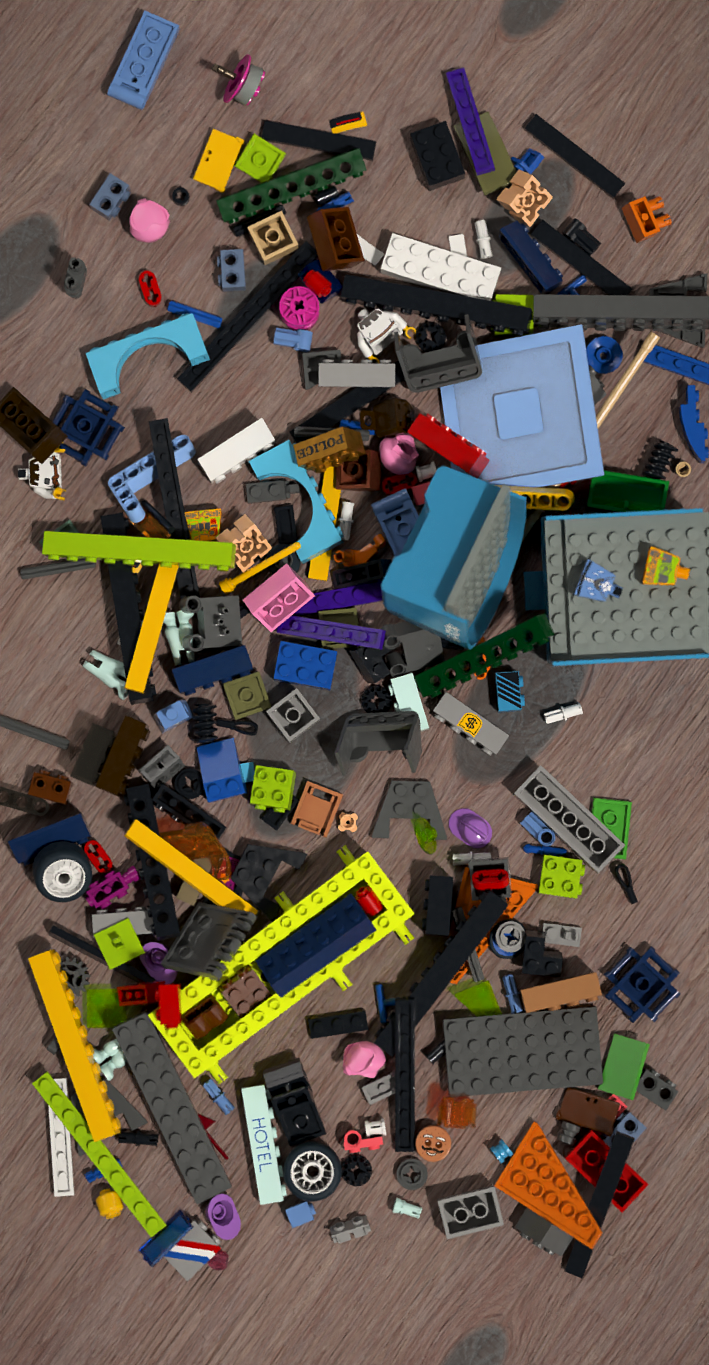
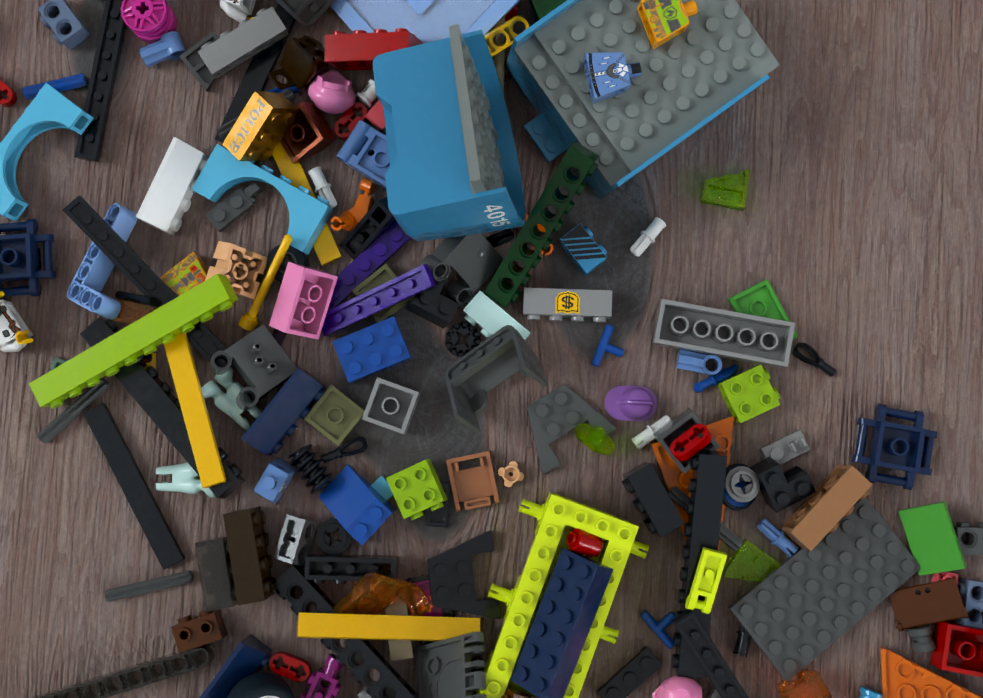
camera: 30 degrees left, 0 degrees up
black tile [274,505,298,545] -> none
none -> black tile [84,403,185,570]
none -> blue piece [591,324,624,367]
none -> neon yellow plate [685,547,727,614]
none -> clear neon green wing [700,169,751,211]

